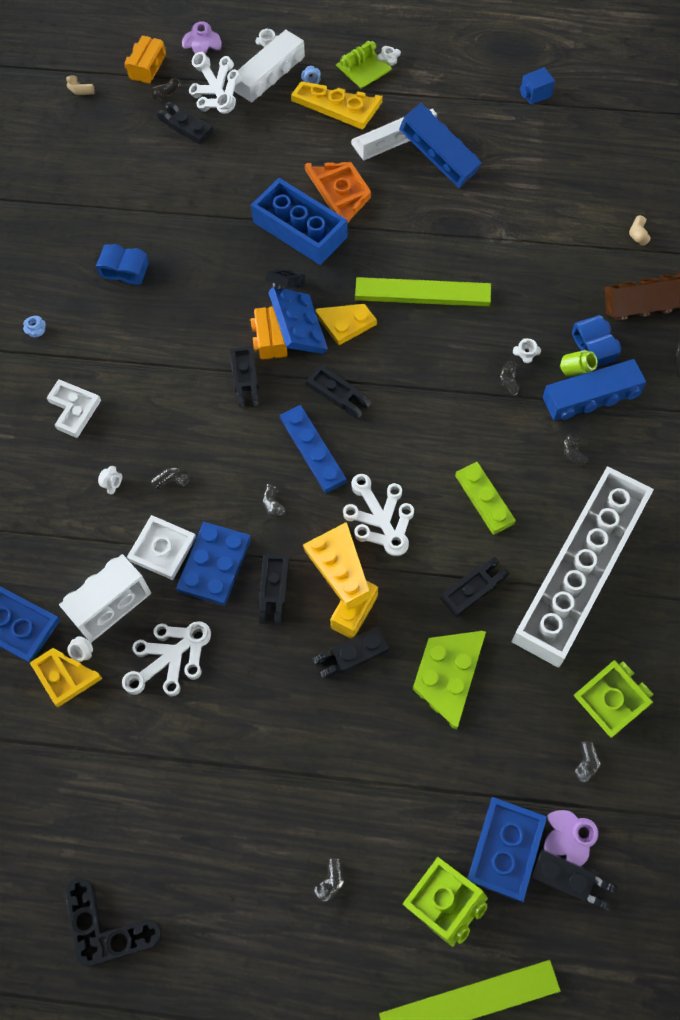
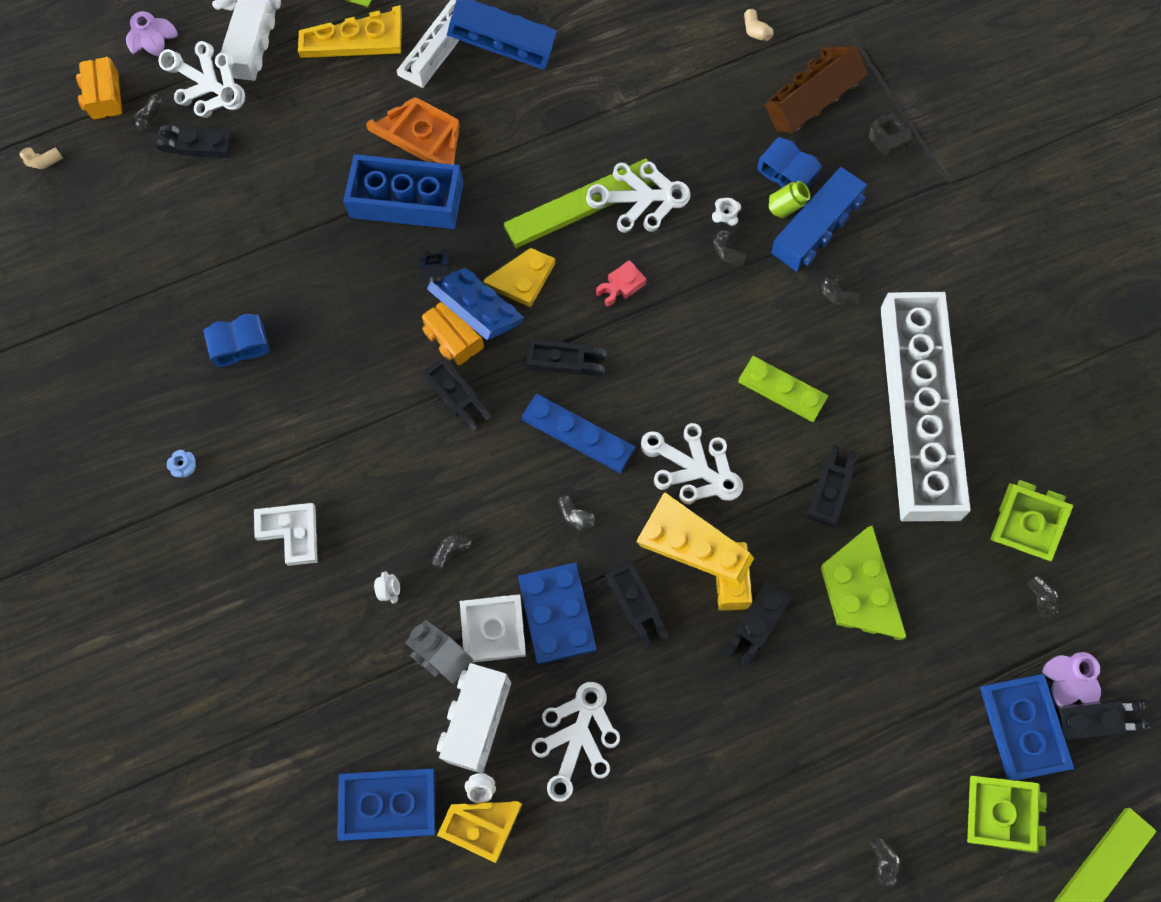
camera: 30 degrees left, 5 degrees up
light blue plate [301,66,321,84] -> none
none -> dark grey brick [405,620,474,684]
none -> white plant [586,162,690,233]
none -> coral plate [596,260,647,307]

